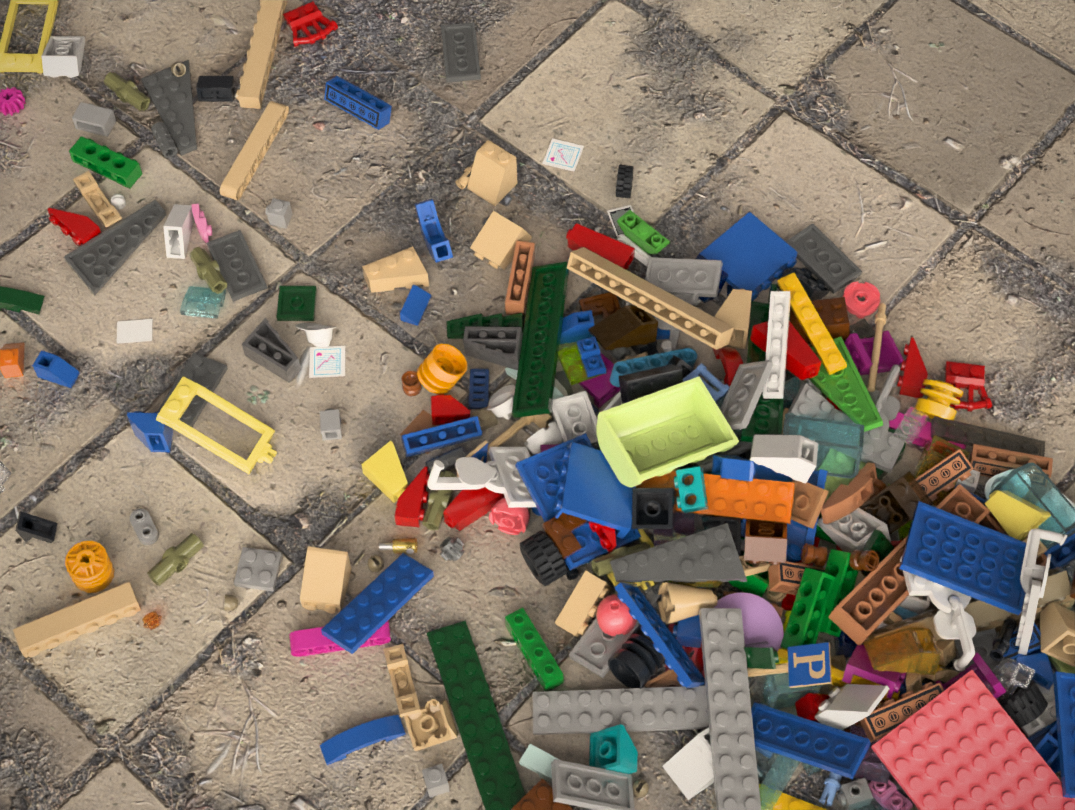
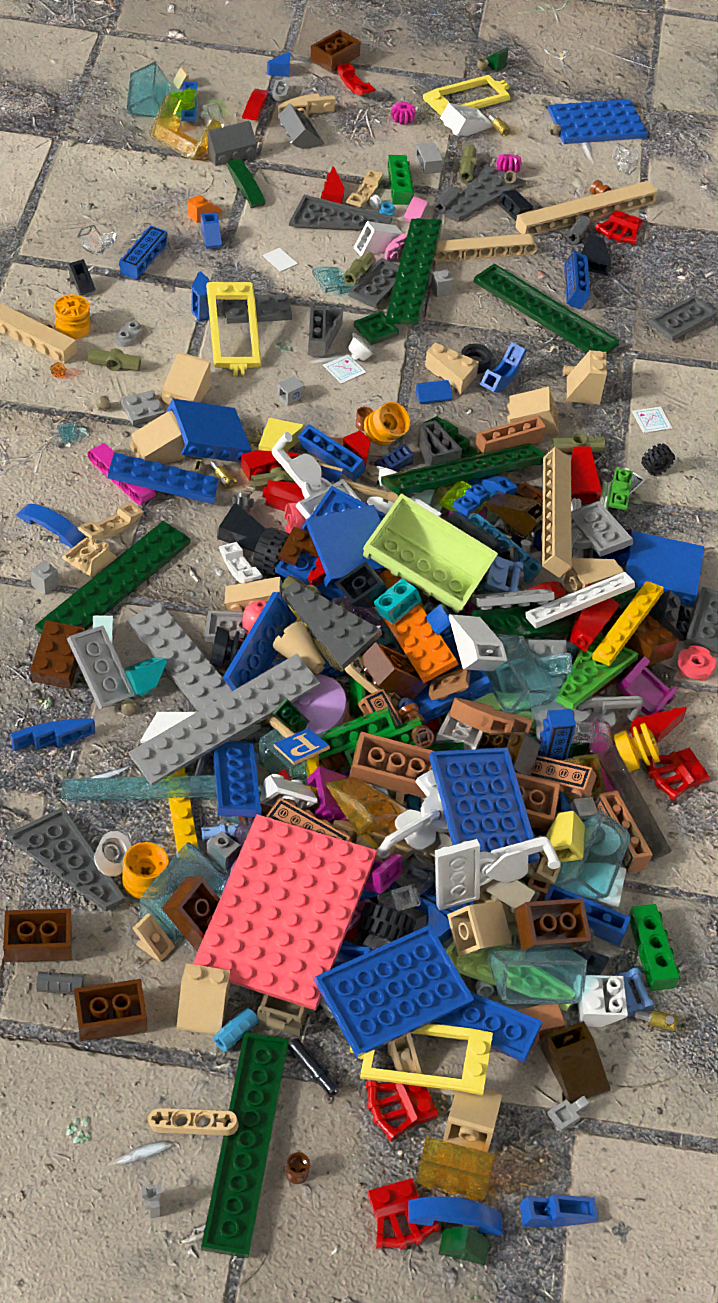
camera: 50 degrees right, 10 degrees down
green brick [505,608,564,692] -> none
tan bar [867,303,887,392] -> none
none -> clear light blue slope [57,422,79,442]
none -> blue brick [119,225,168,280]
none -> tan slope [162,352,211,405]
none -> blue panel [166,398,252,463]
none -> black slope [218,503,266,552]
none -> white slope [219,542,262,583]
none -> dark azure plate [379,202,396,216]
none -> dark green plate [385,218,442,325]
none -> bright pink slope [403,196,428,222]
none -> black tyre [461,343,492,374]
none -> dark green plate [473,263,619,354]
none -> clear yellow piece [489,115,510,137]
none -> dark pink gear [496,154,522,172]
none -> clear light blue slope [534,653,573,678]
none -> blue brick [538,709,576,762]
none -> olive piece [551,433,605,454]
none -> dark grey axle [567,216,591,244]
none -> black slope [581,234,611,276]
none -> dark orange wheel [590,180,611,195]

